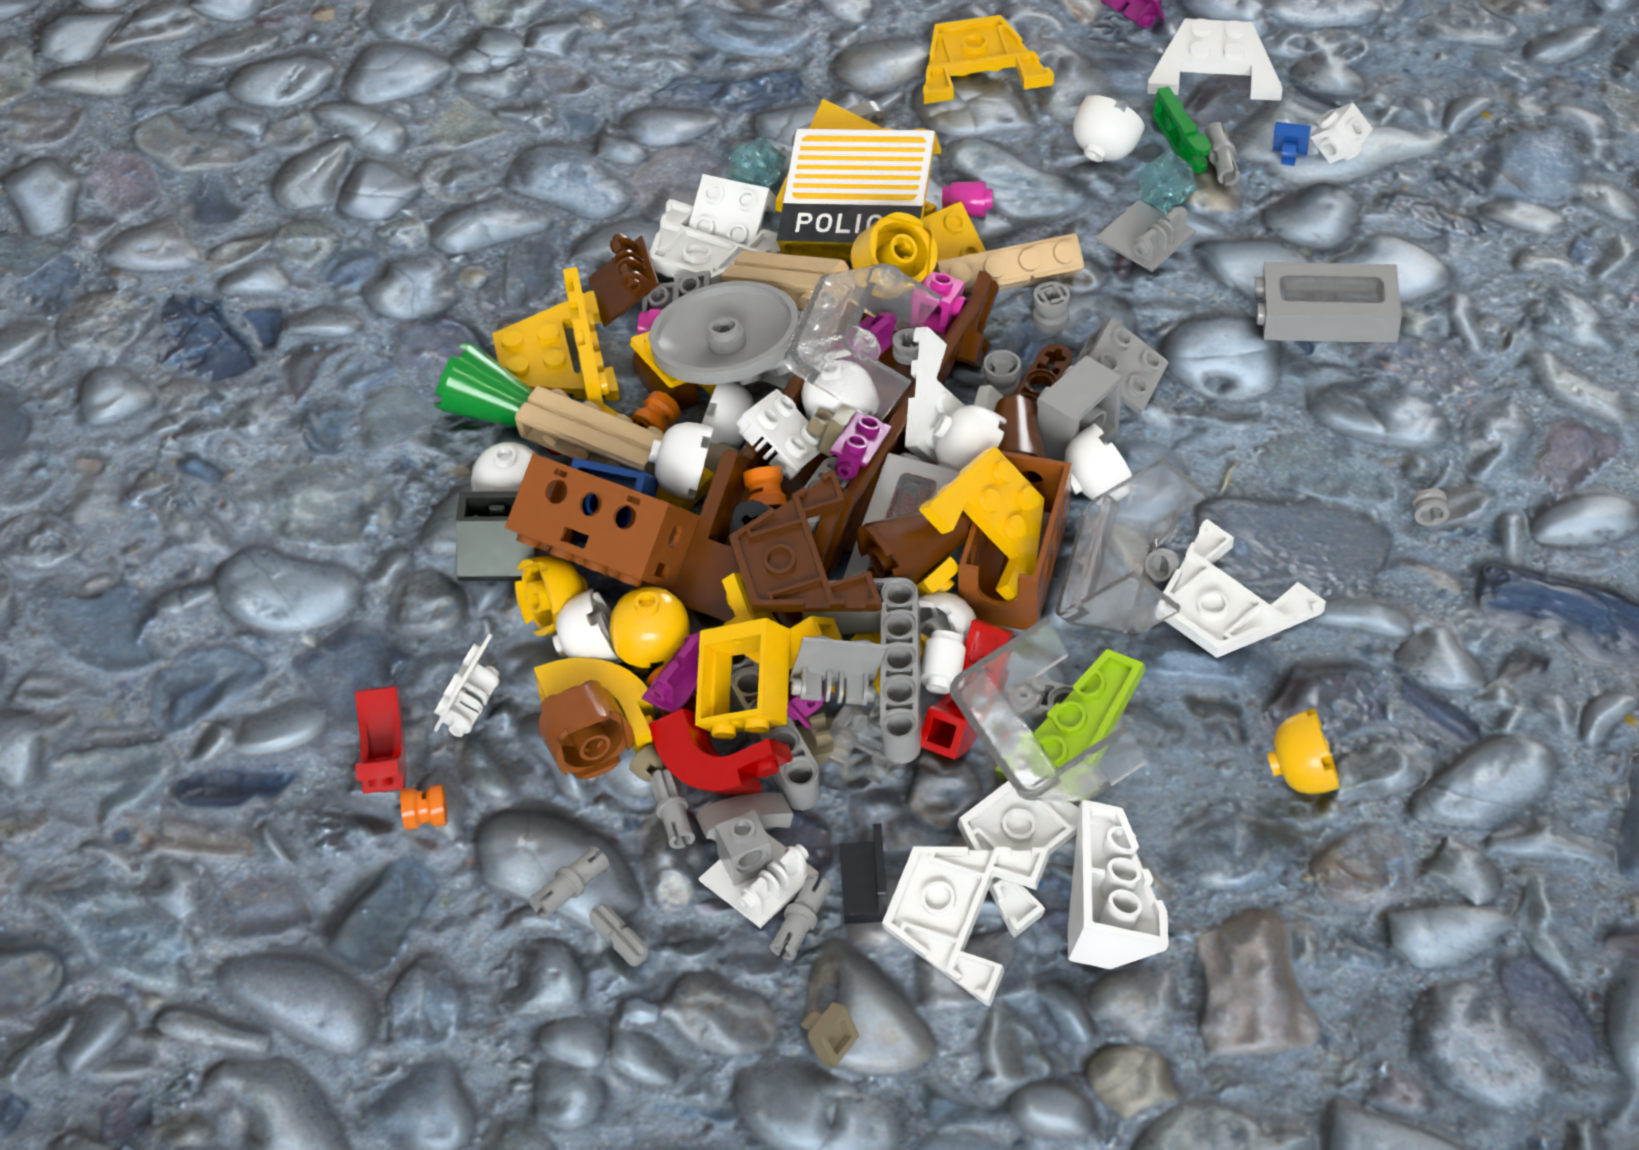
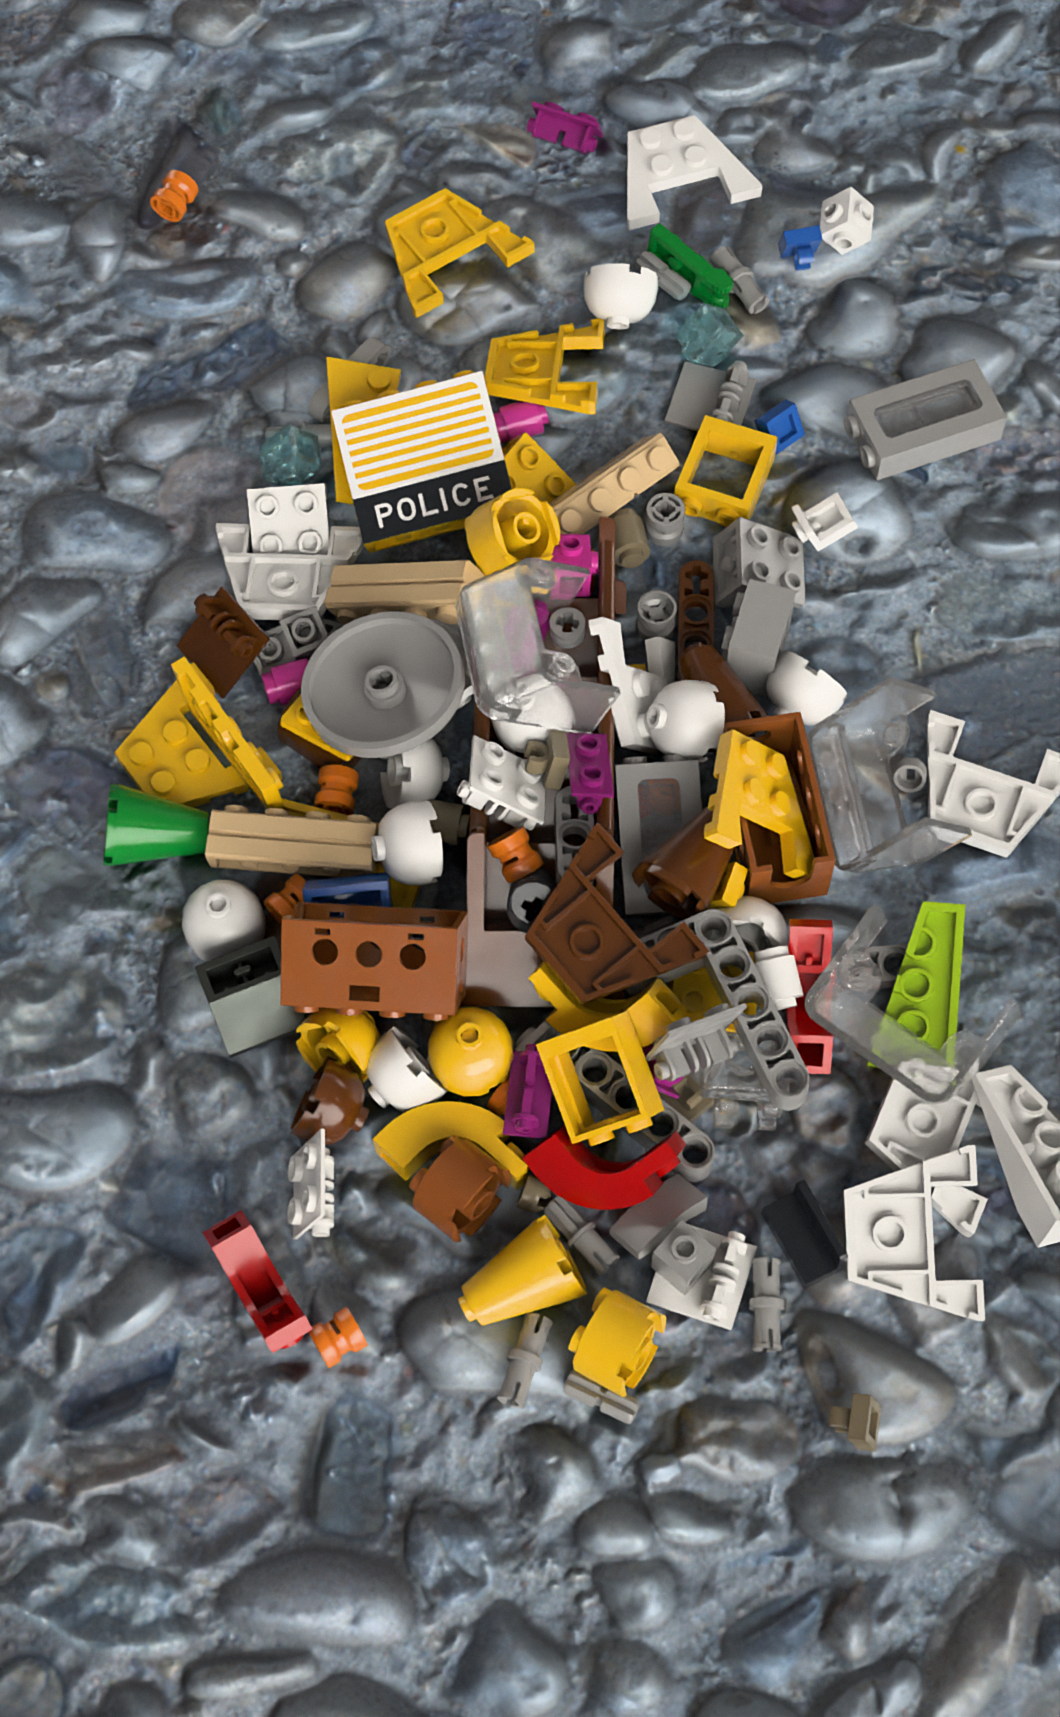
camera: 25 degrees left, 15 degrees up
none -> reddish brown cylinder [290,1055,369,1145]
none -> yellow cone [458,1214,587,1326]
none -> yellow wing [484,318,605,414]
none -> yellow brick [568,1287,666,1397]
none -> dark tan brick [608,508,650,568]
none -> light grey piece [635,251,691,300]
none -> yellow window [674,415,778,527]
none -> blue tile [754,400,805,455]
none -> white bracket [791,492,858,551]

